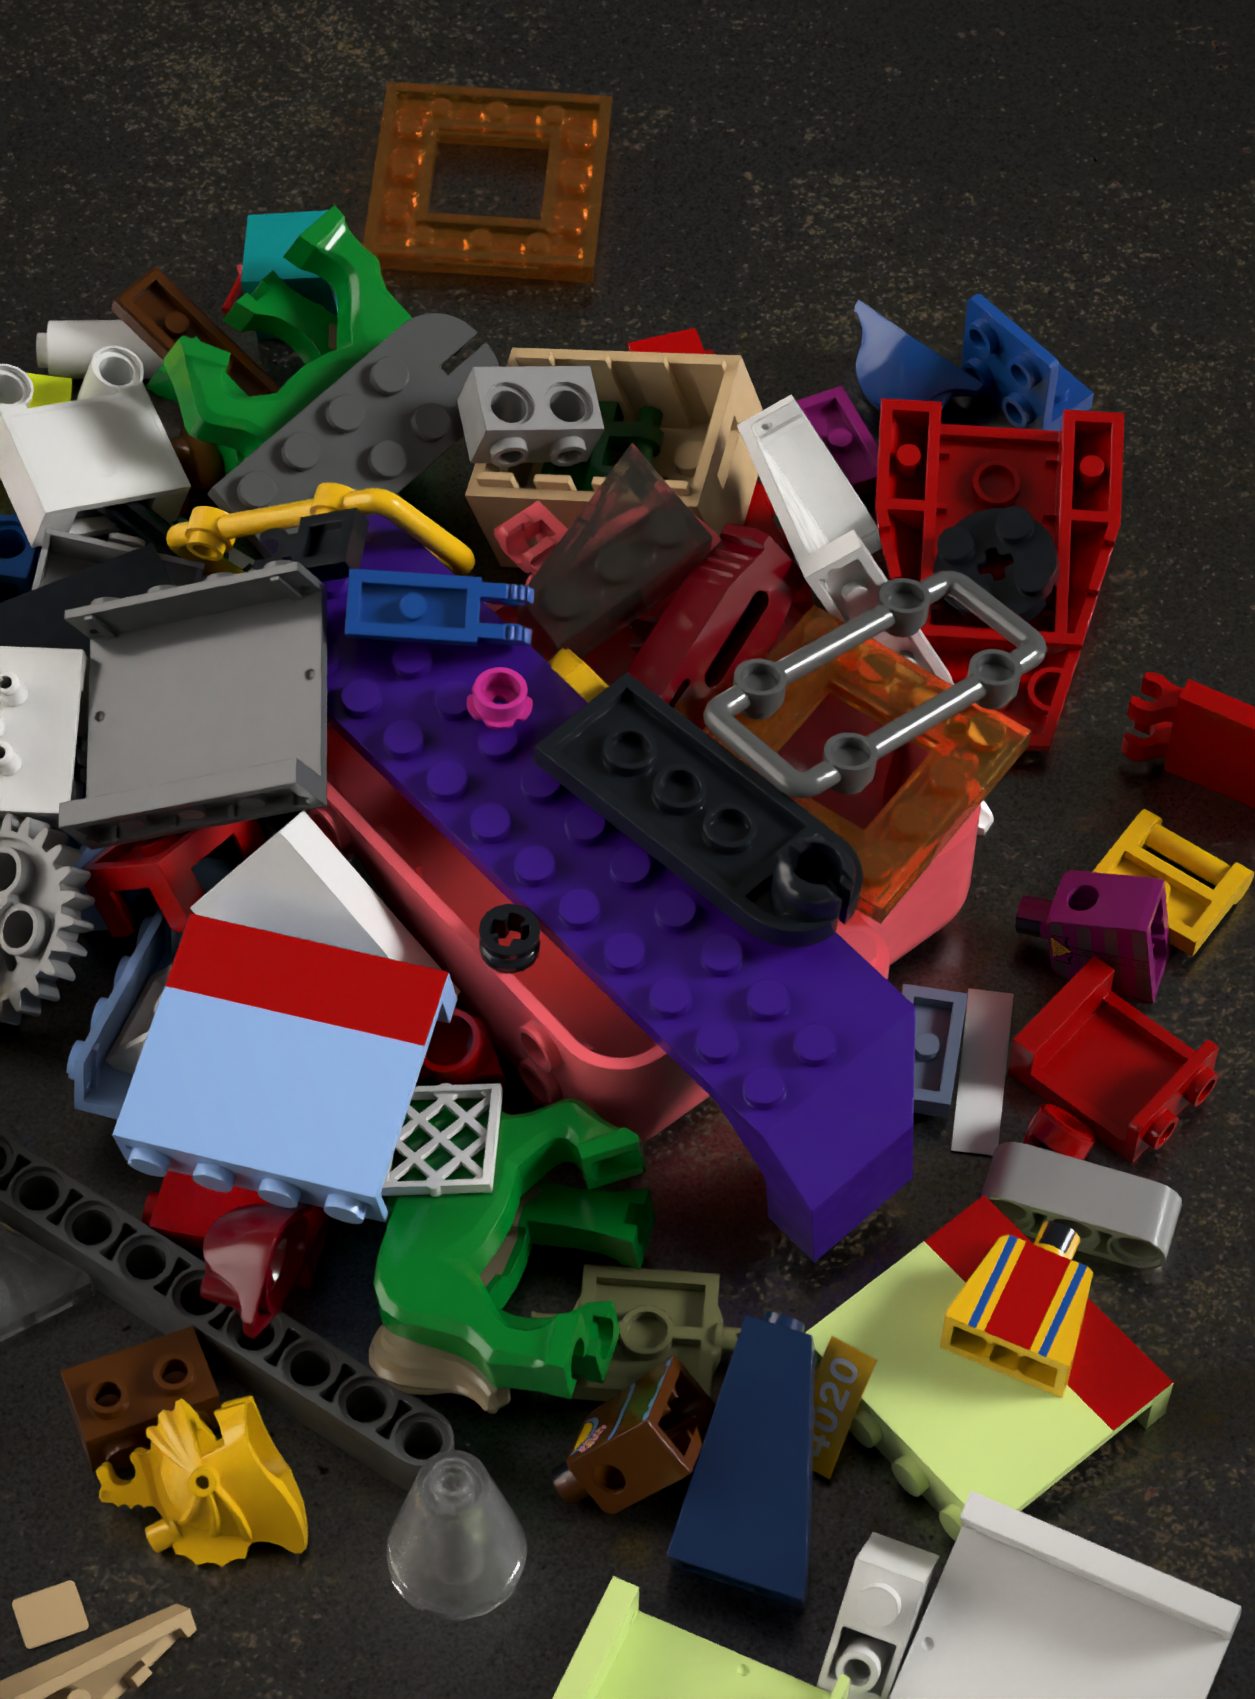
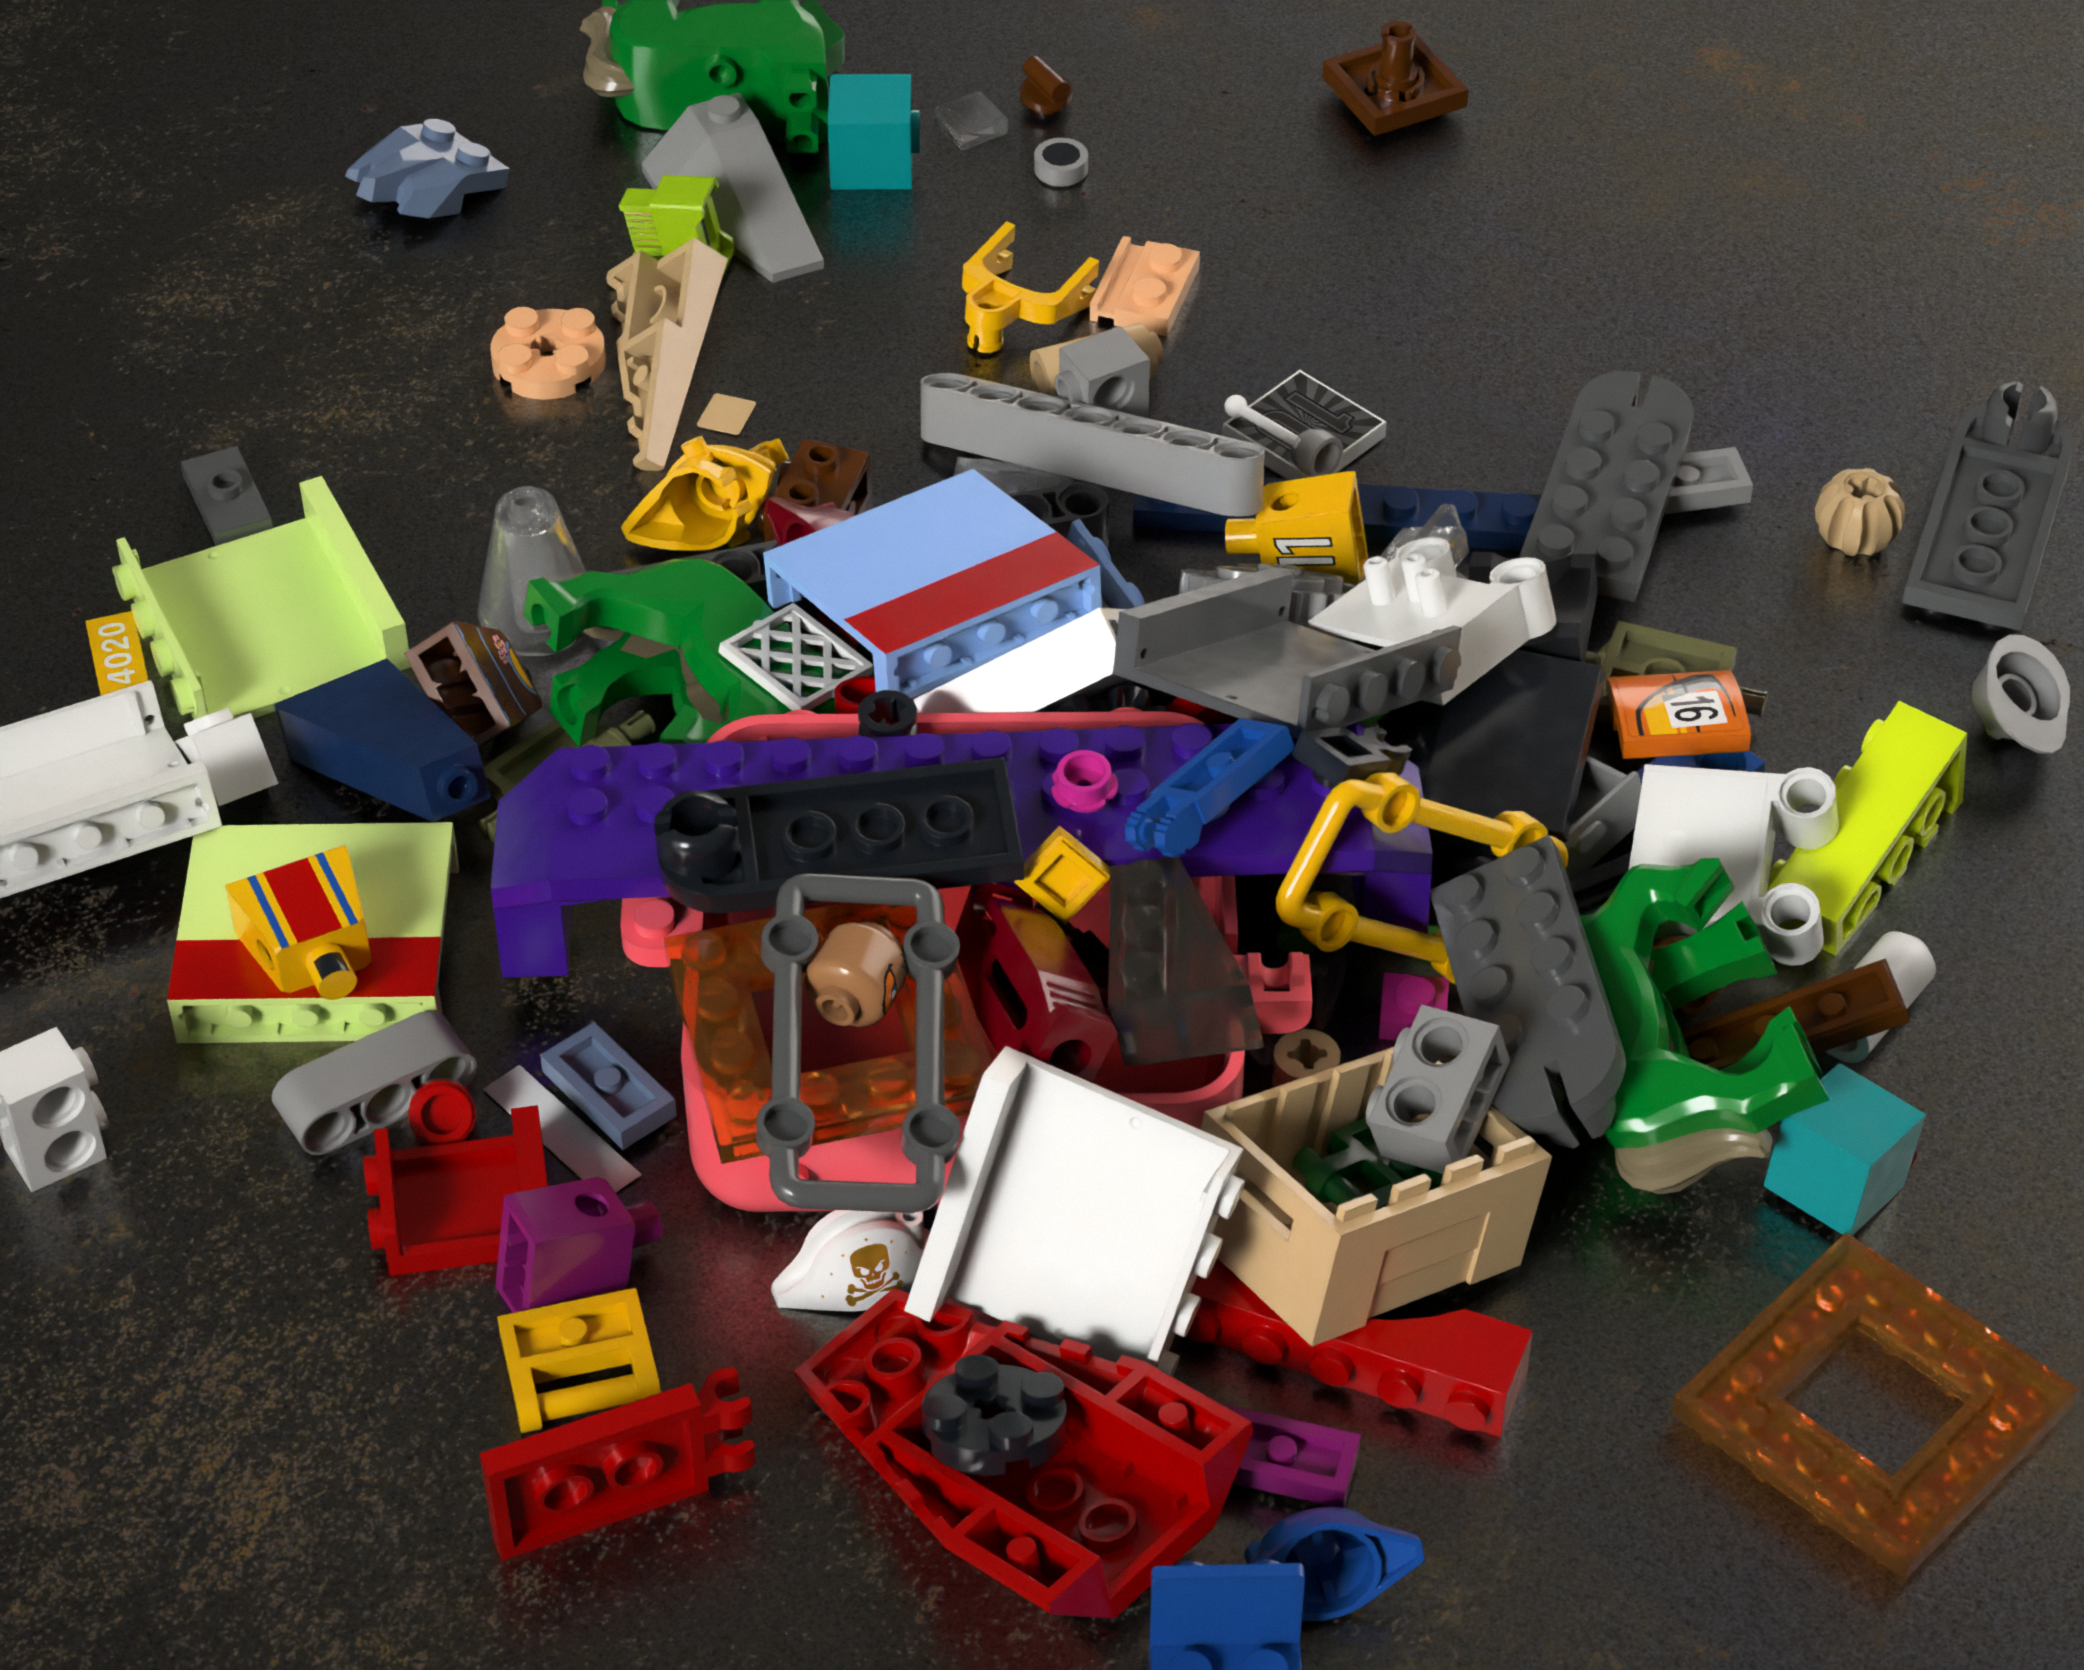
camera: 130 degrees right, 10 degrees down
yellow sticker [813,1336,877,1479] -> none
none -> medium nougat head [804,922,908,1027]

